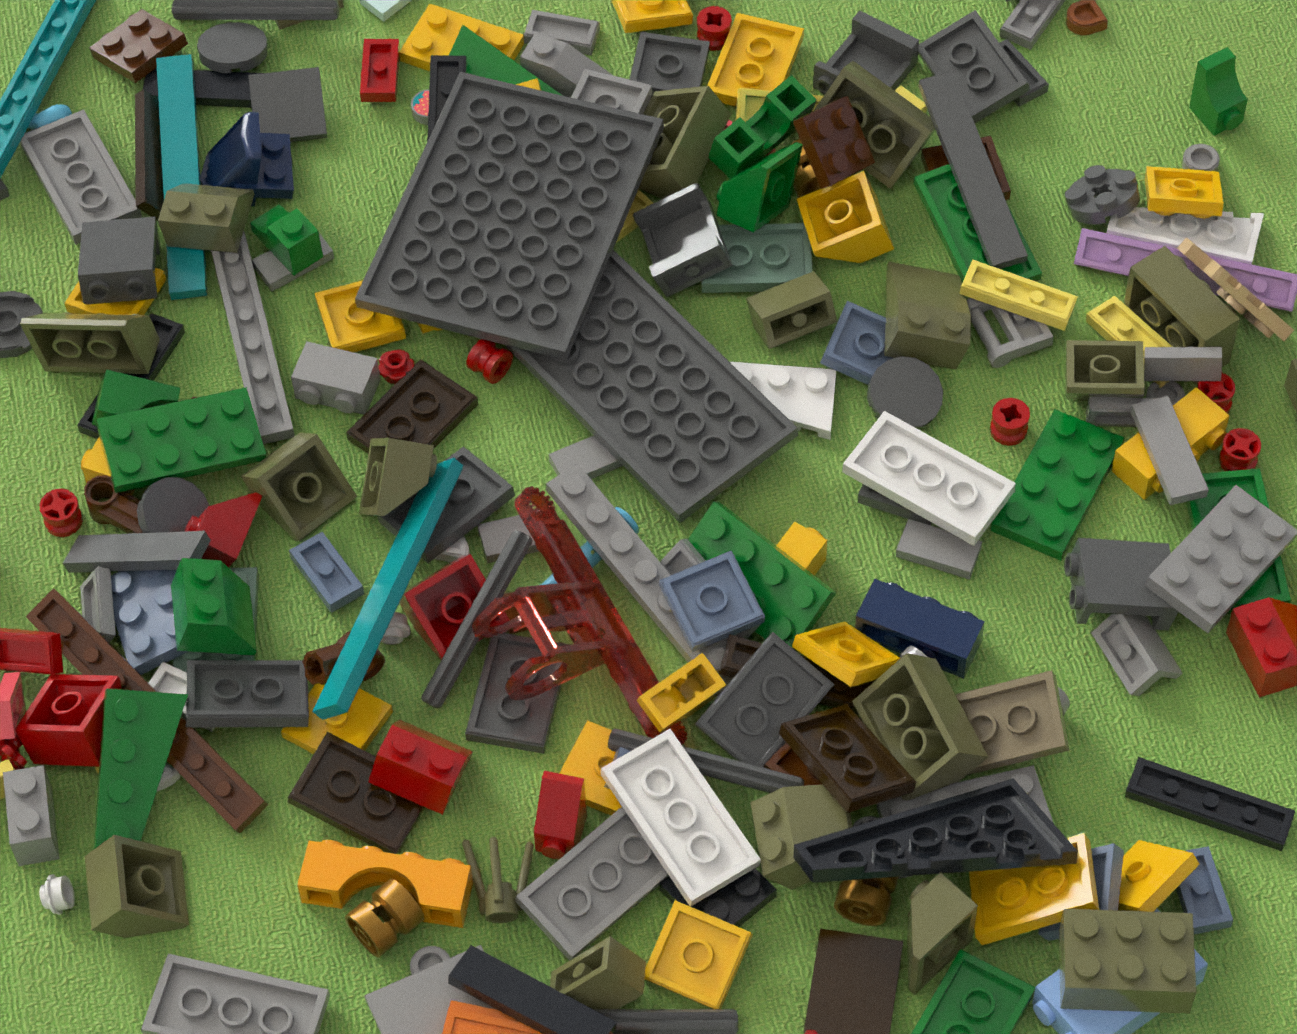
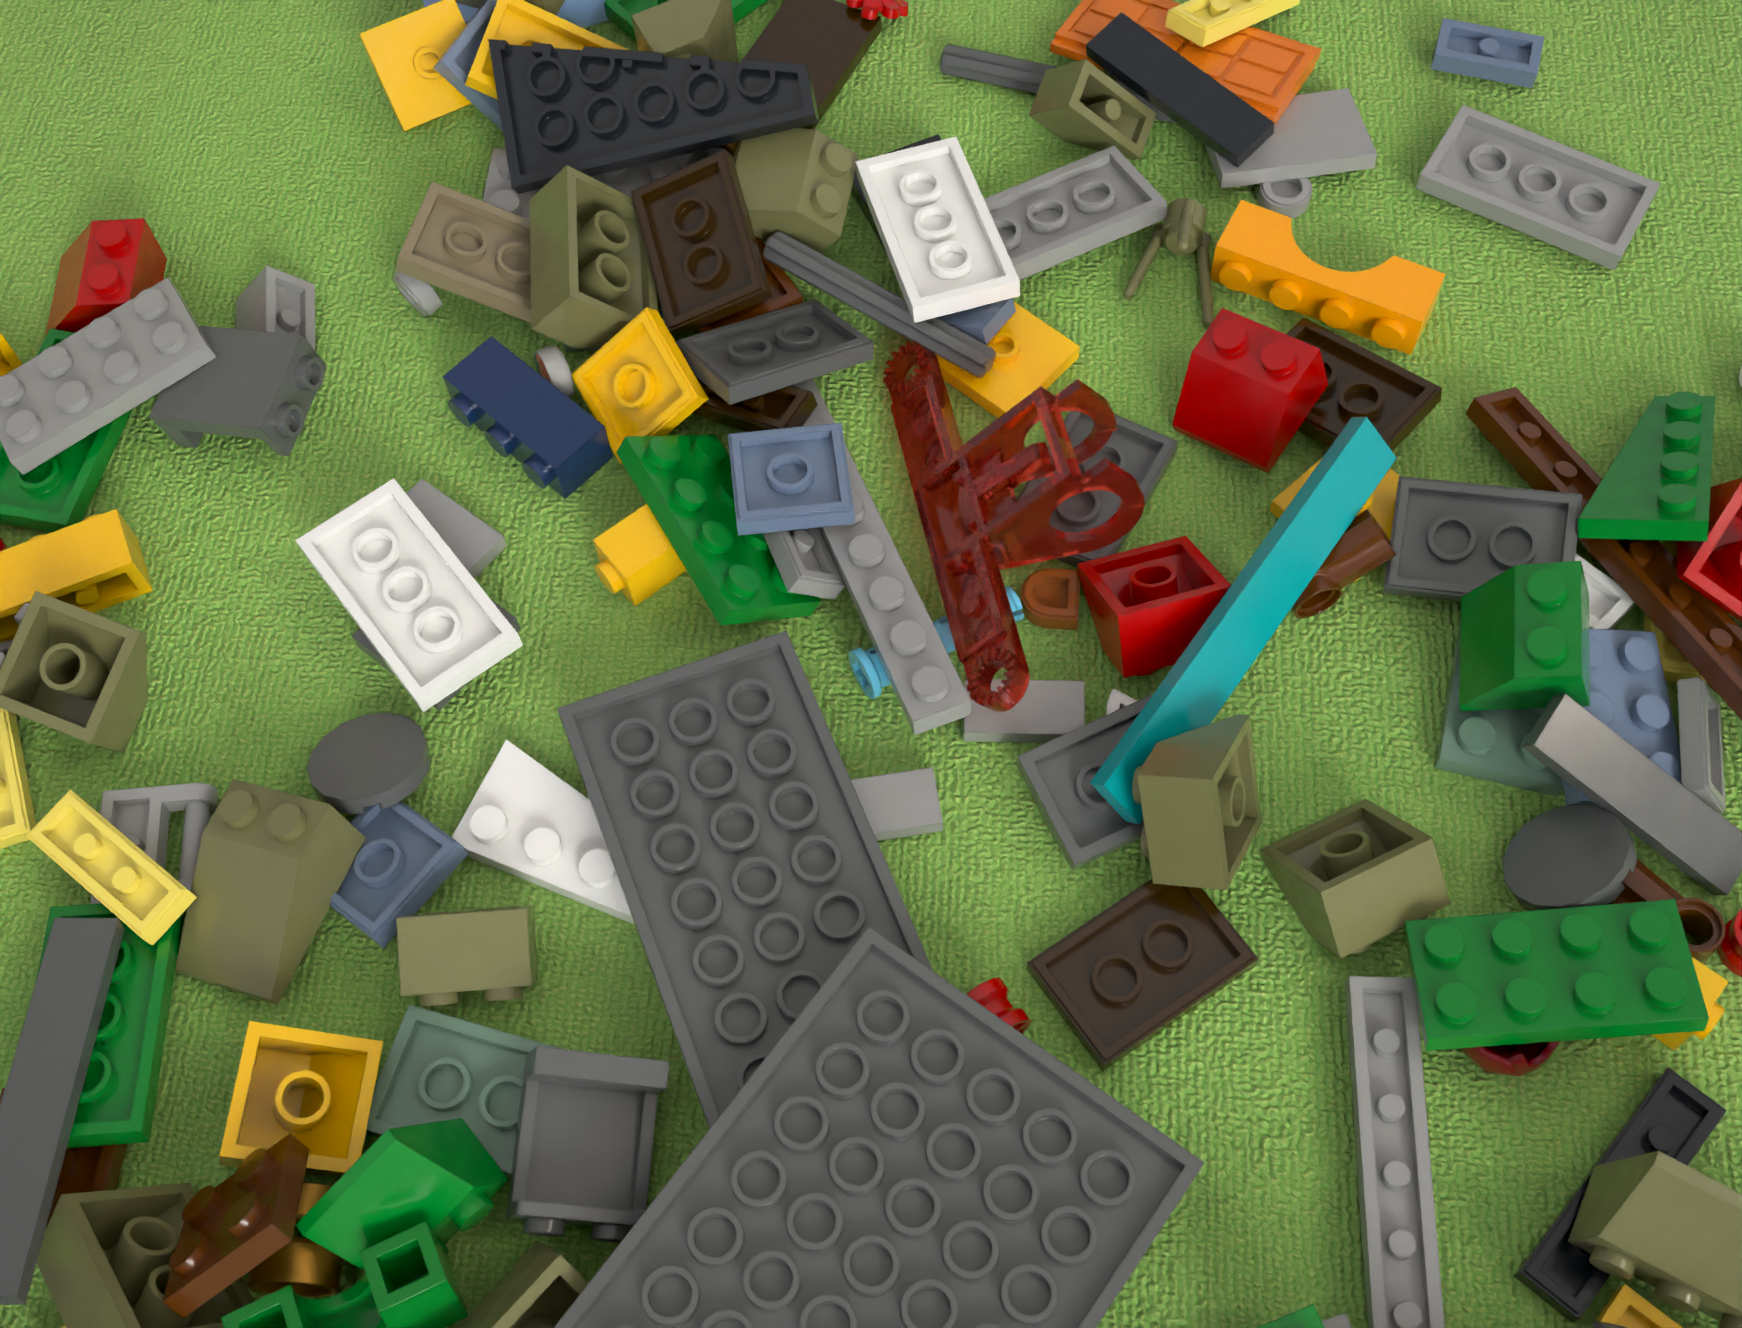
camera: 160 degrees left, 5 degrees up
olive slope [85,835,189,938] -> none
green arch [92,369,181,426] -> none
red slope [184,492,263,567] -> none
sand blue plate [289,532,364,613] -> none
light grey brick [291,341,381,415] -> none
yellow plate [314,280,406,352] -> none
pearl gold wheel [345,878,424,958] -> none
red plate [378,349,414,384] -> none
dark grey axle [421,530,532,708] -> none
red slope [534,771,587,859] -> none
yellow arch [636,653,726,733] -> none
yellow plate [644,900,753,1009] -> none
red wheel [990,397,1030,446] -> none
green plate [990,409,1125,561] -> none
black tile [1125,757,1295,851] -> none
light grey tile [1130,396,1209,505] -> none
sand blue plate [1176,846,1233,934] -> none

